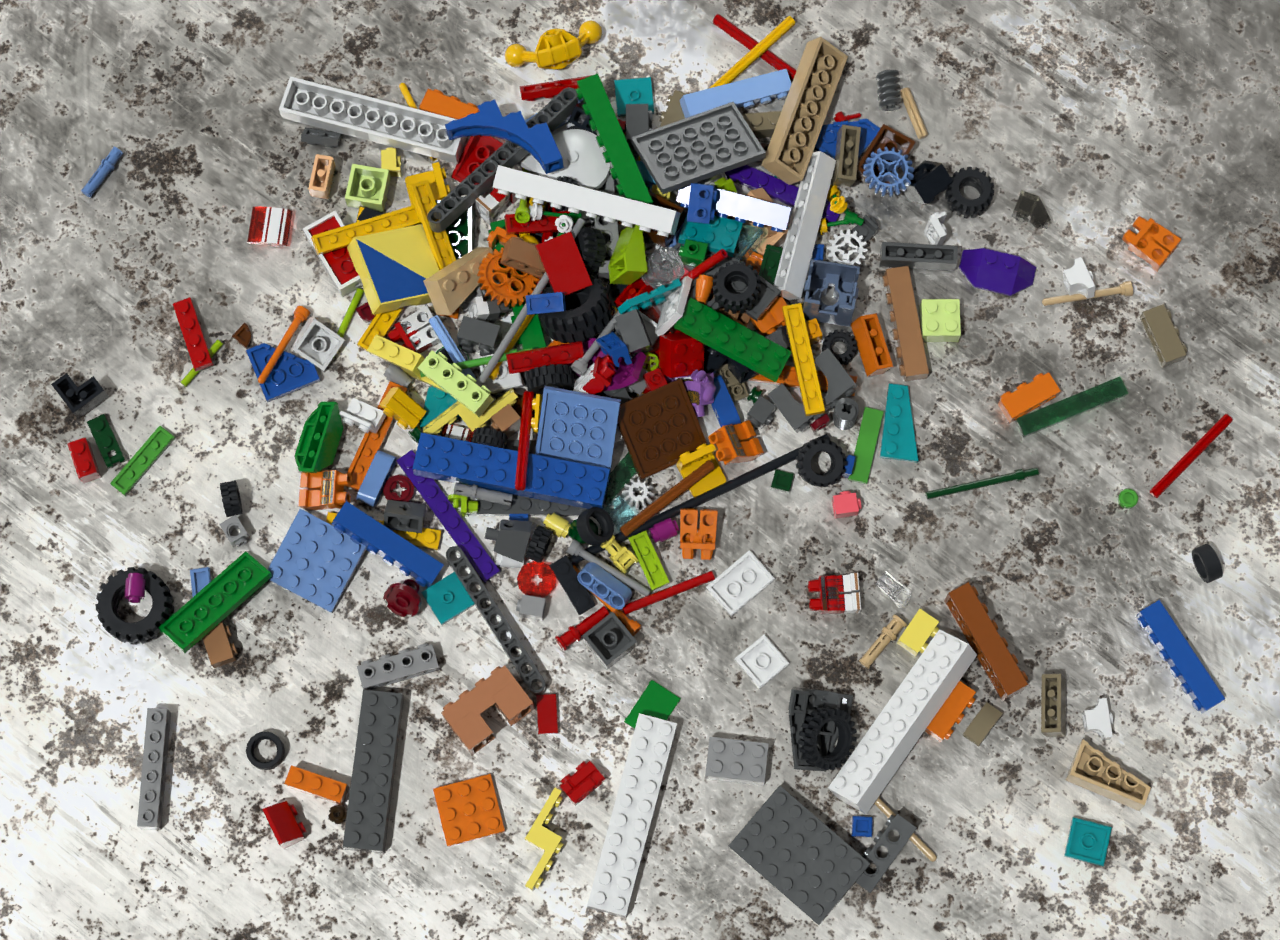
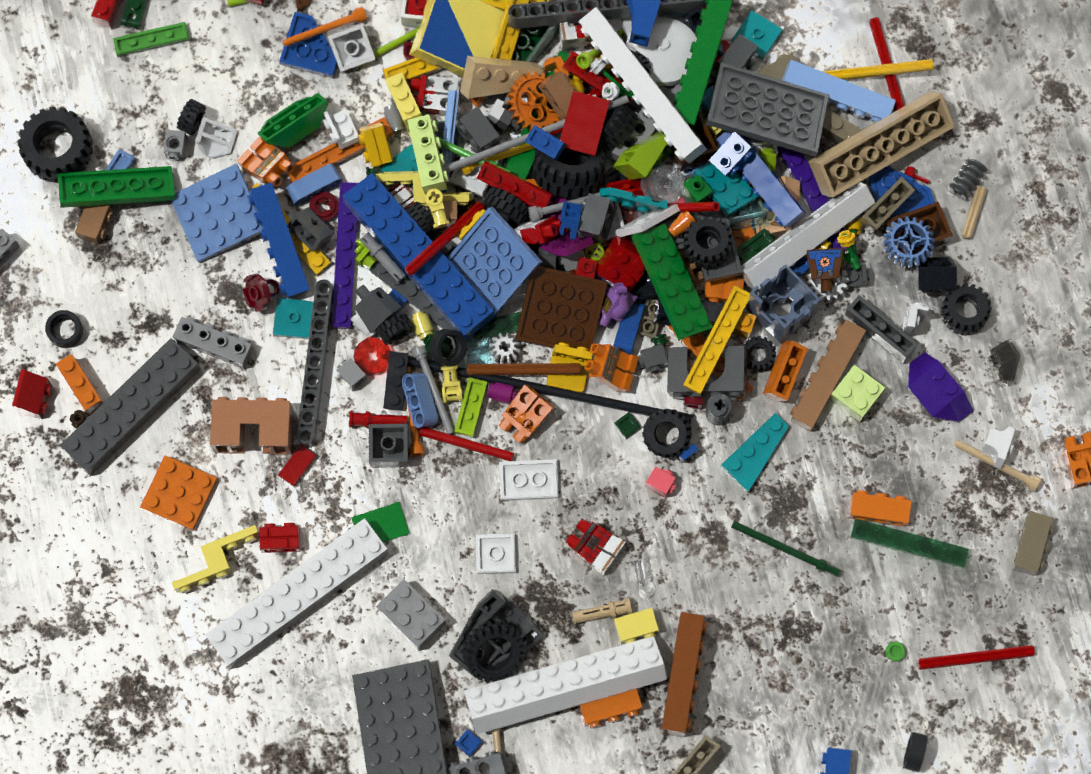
camera: 40 degrees right, 0 degrees up
magenta brick [125,573,146,603] -> none
bright green tile [848,407,884,485] -> none
dark tan slope [963,702,1003,747] -> none
none -> white slope [195,117,237,158]
none -> light yellow connector [426,189,450,229]
none -> torso [807,248,845,294]

